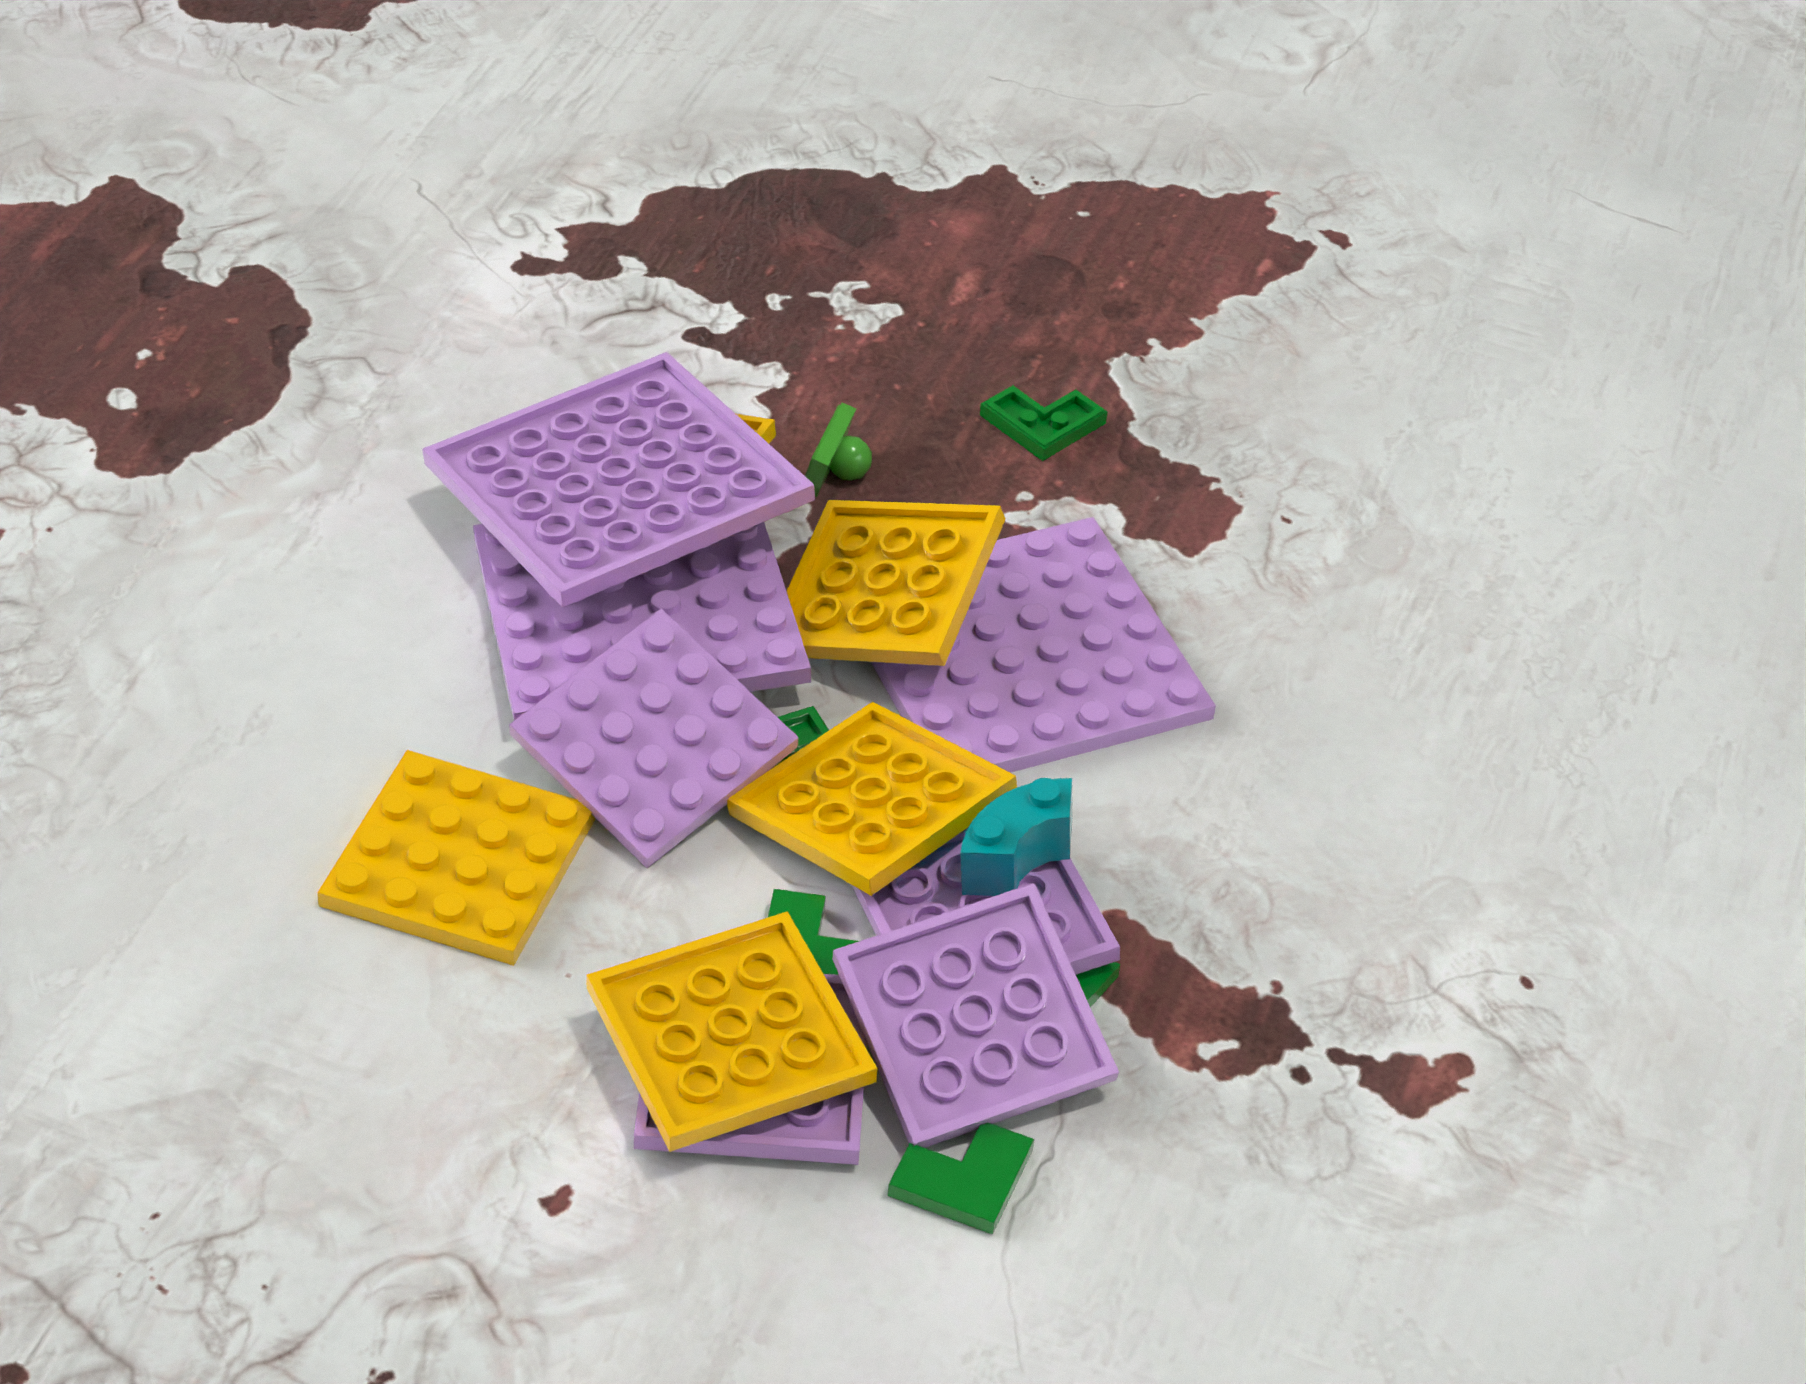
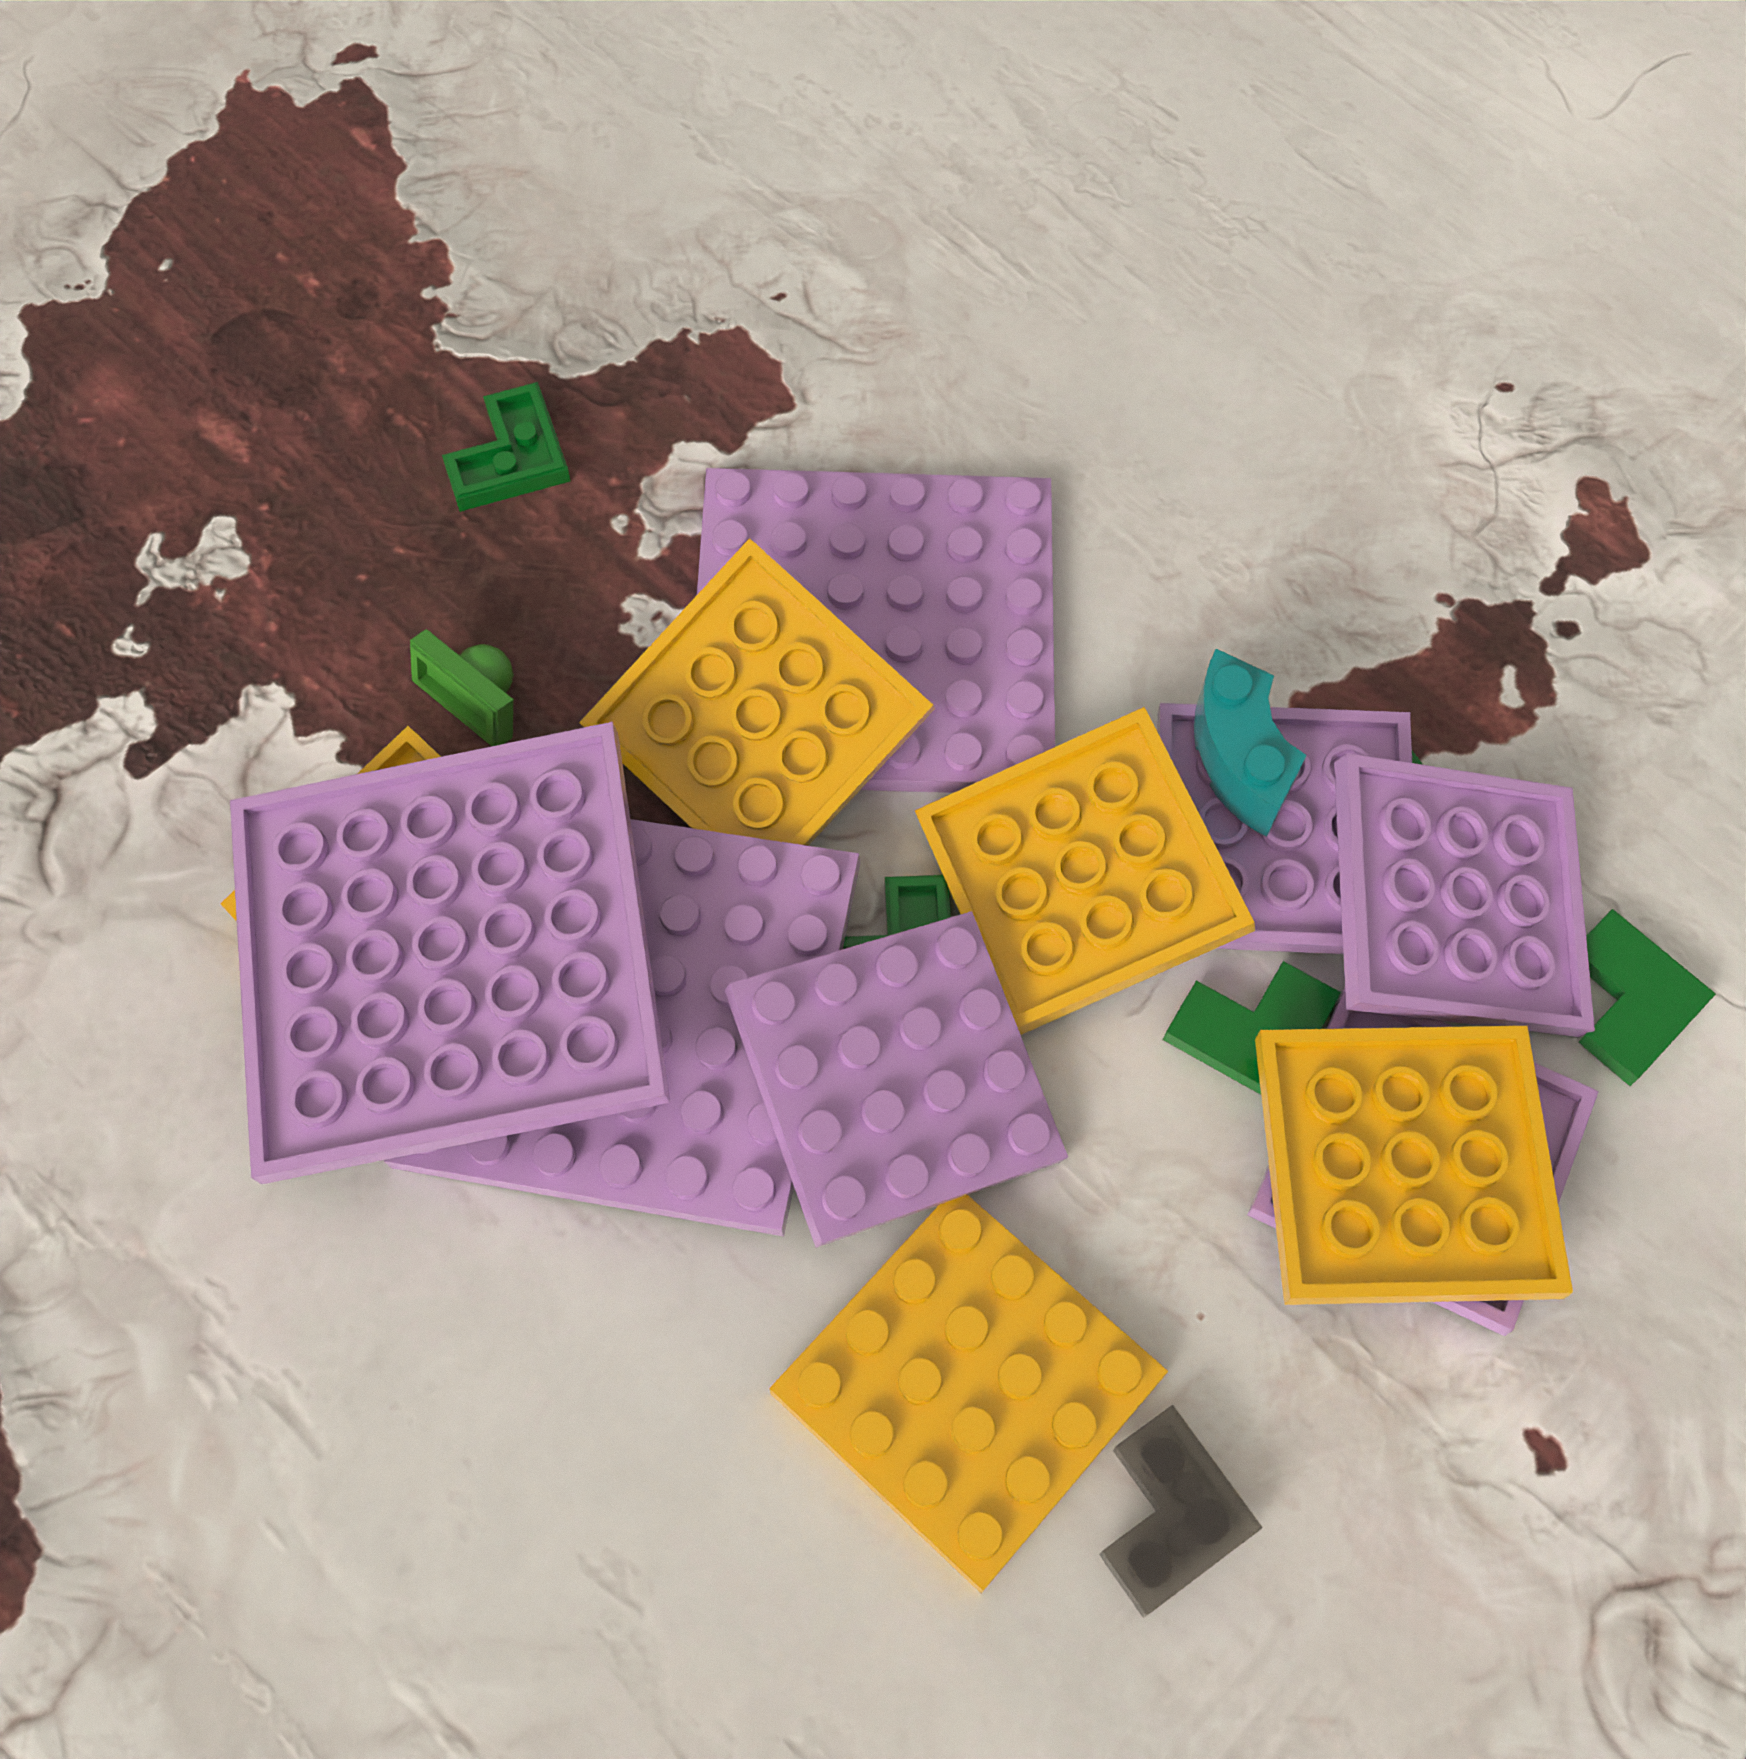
camera: 65 degrees left, 20 degrees up
none -> clear smoke plate [1099,1405,1263,1618]

